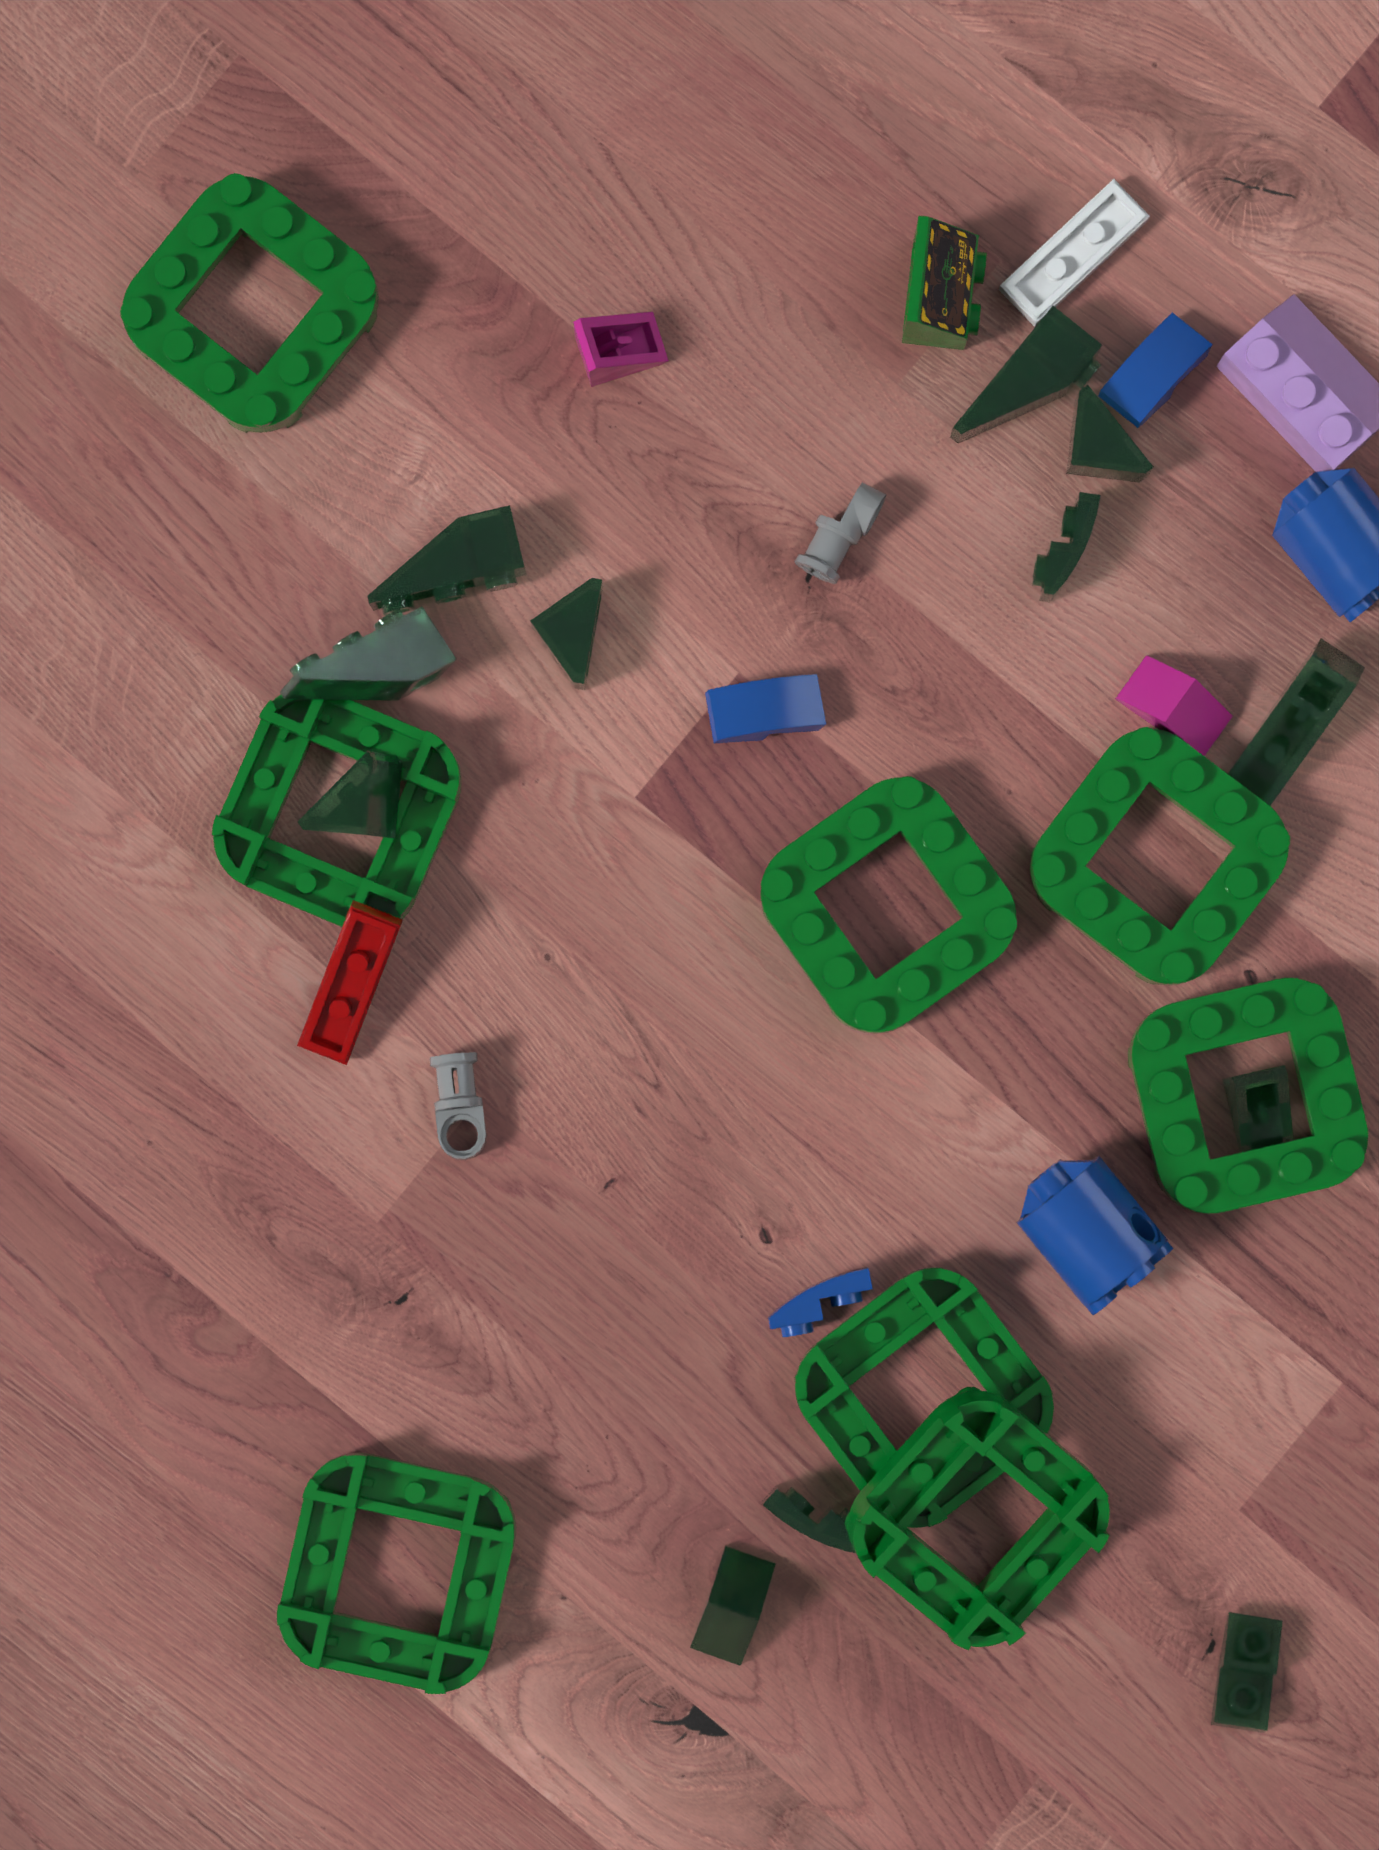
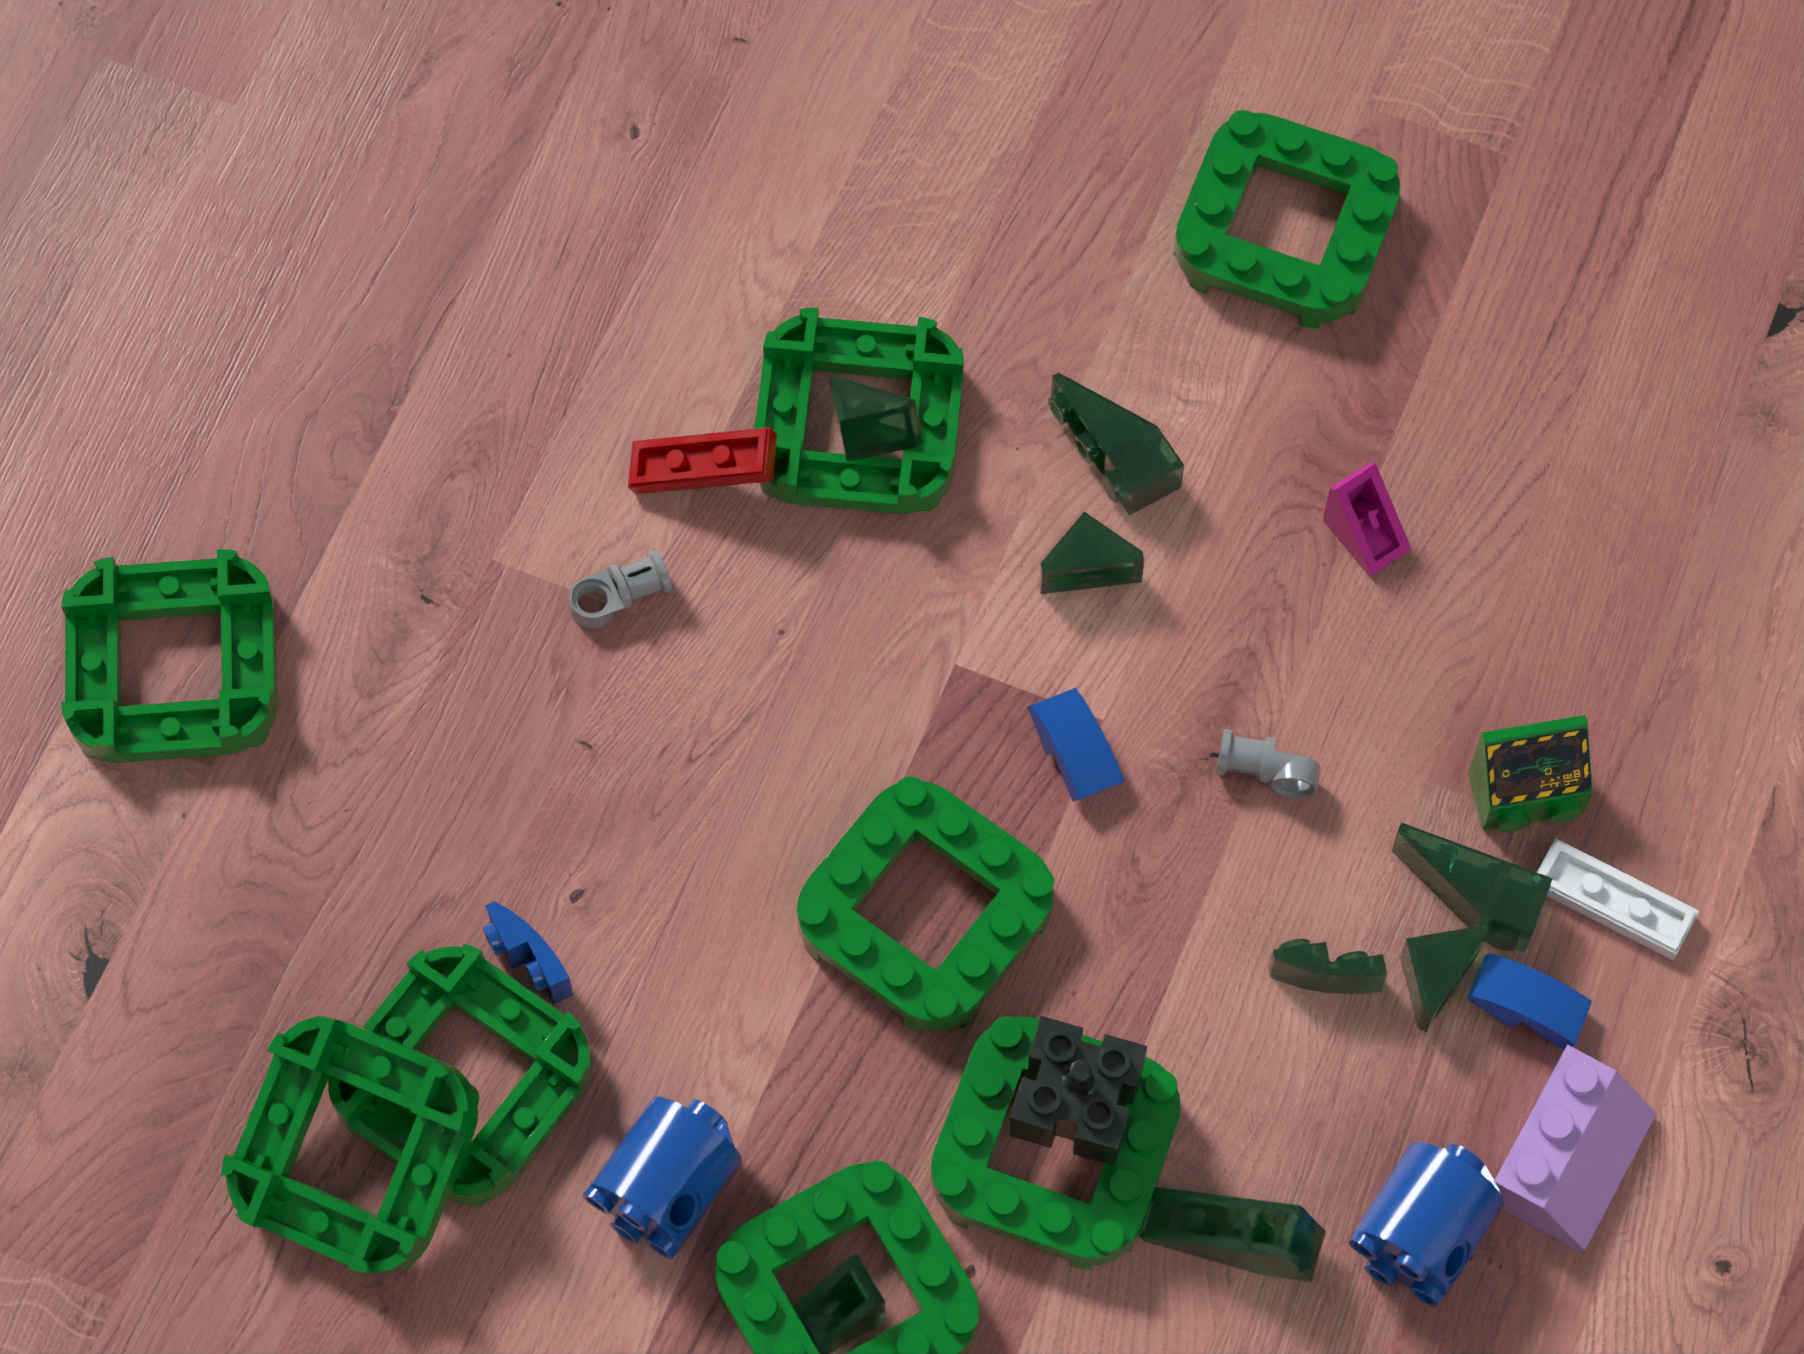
camera: 70 degrees right, 20 degrees down
slope [280,606,456,701] -> none
clear green slope [690,1545,776,1666] -> none
clear green slope [762,1486,856,1553] -> none
dark pink slope [1115,655,1233,756] -> none
none -> pearl dark grey brick [1009,1016,1148,1166]

